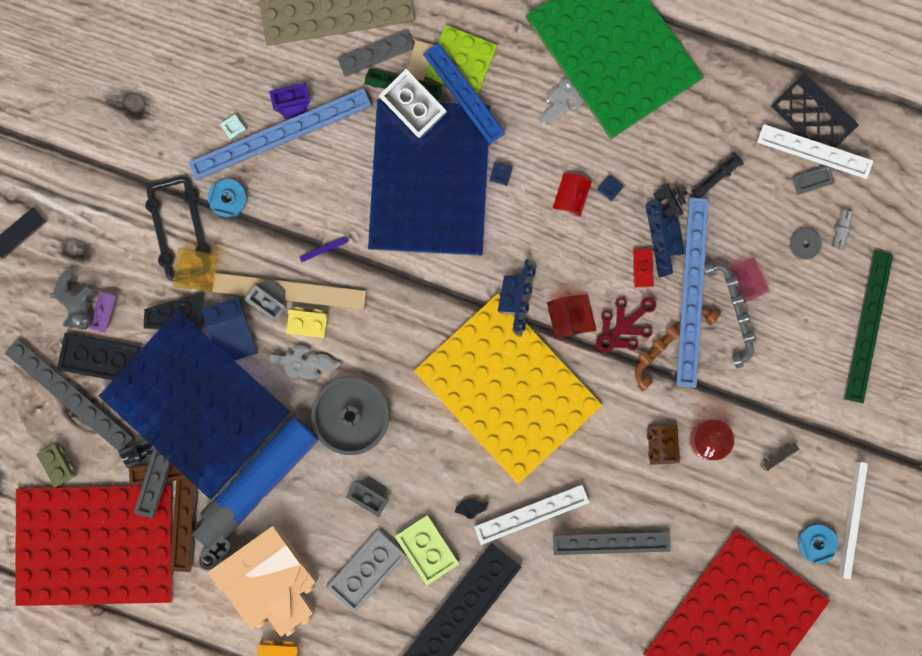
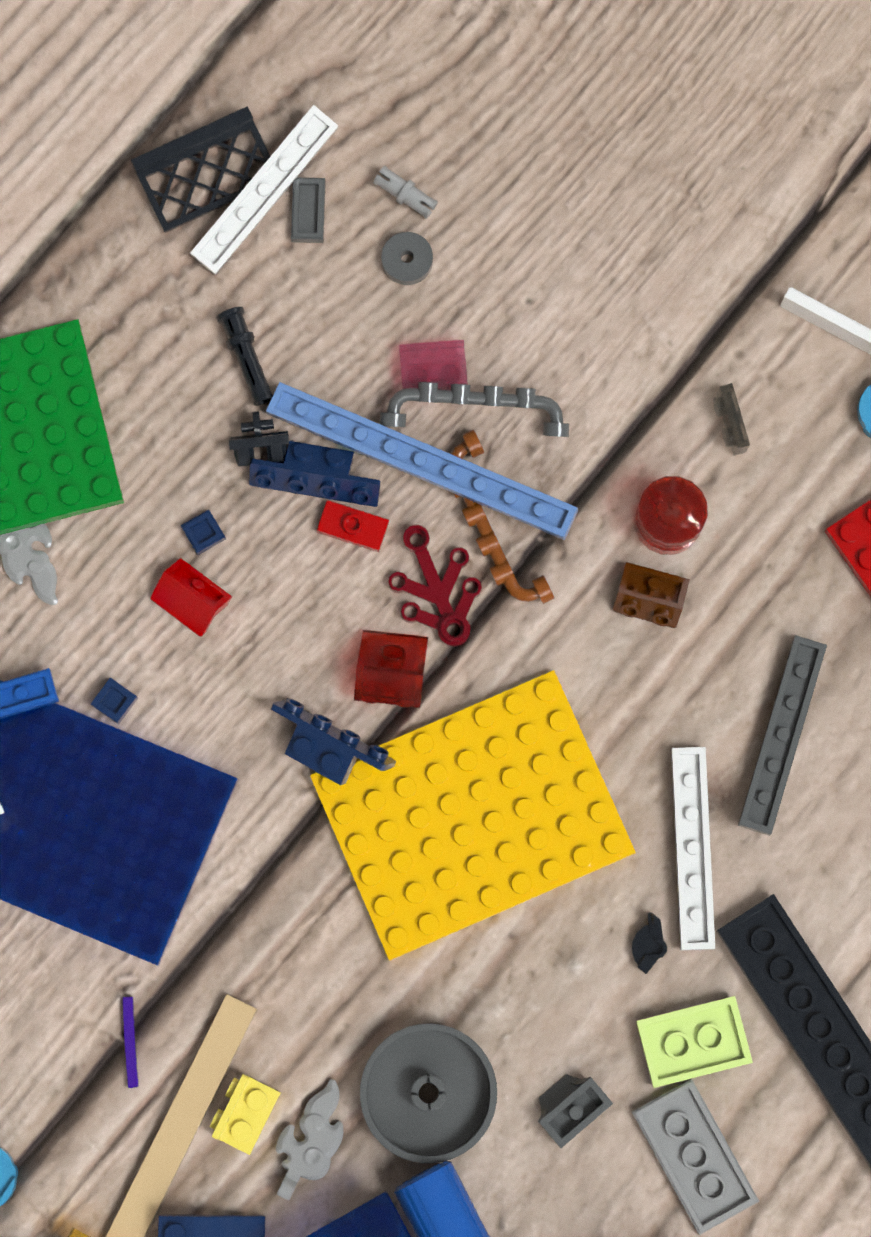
camera: 70 degrees left, 5 degrees down
dark grey slope [244,279,287,322] -> none
dark green tile [843,251,893,404] -> none

